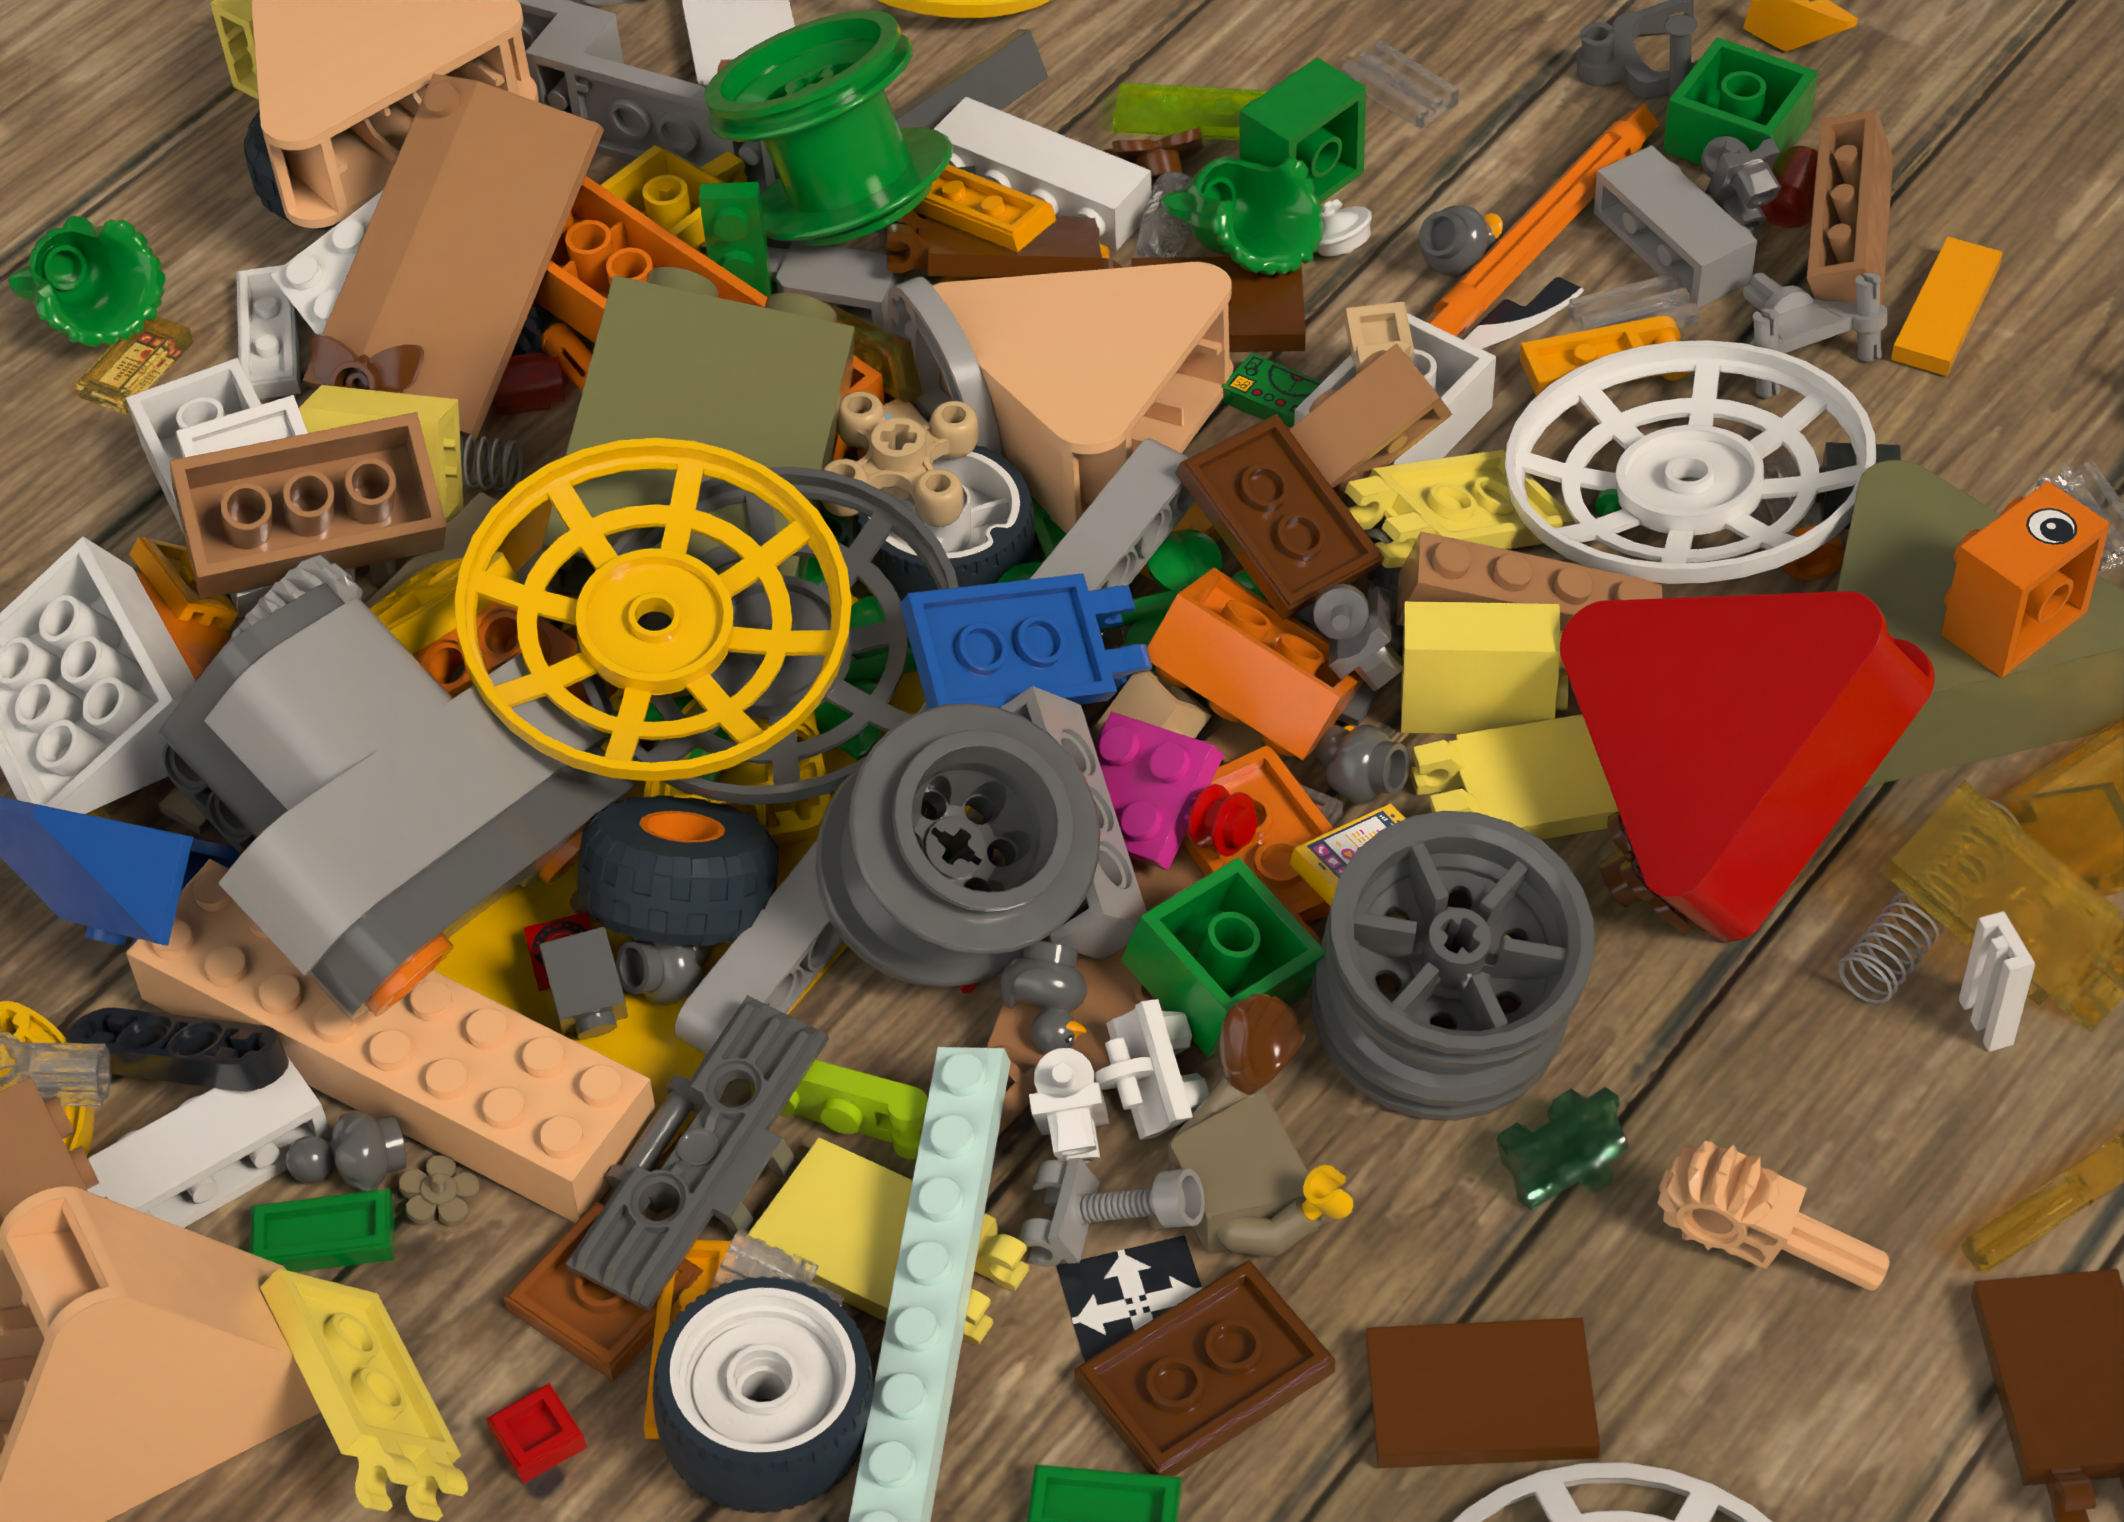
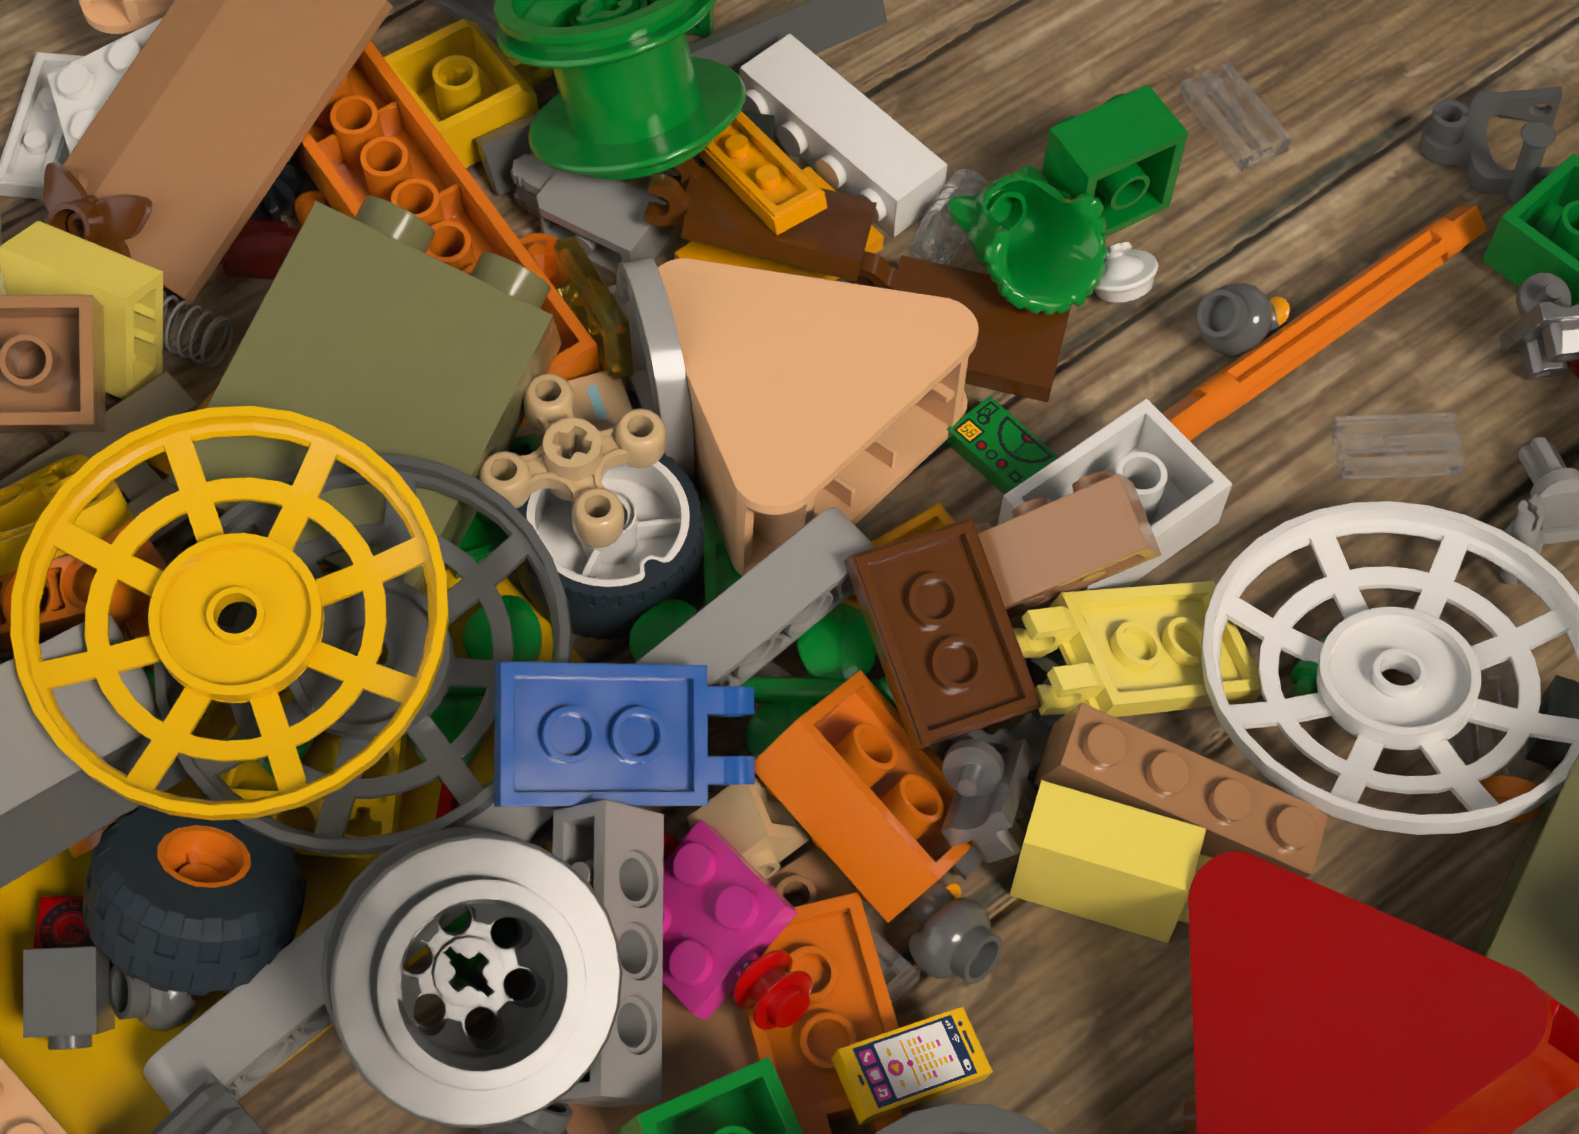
camera: 10 degrees right, 10 degrees up
green plate [699,182,774,297] -> none
reddish brown animal [1103,127,1204,185] -> none
clear neon green tile [1113,83,1269,140] -> none
tan slope [1344,301,1414,375] -> none
light yellow tile [1410,714,1618,840] -> none
sticker [1464,277,1584,349] -> none
light orange plate [1520,316,1690,397] -> none
light grey brick [1593,145,1757,309] -> none

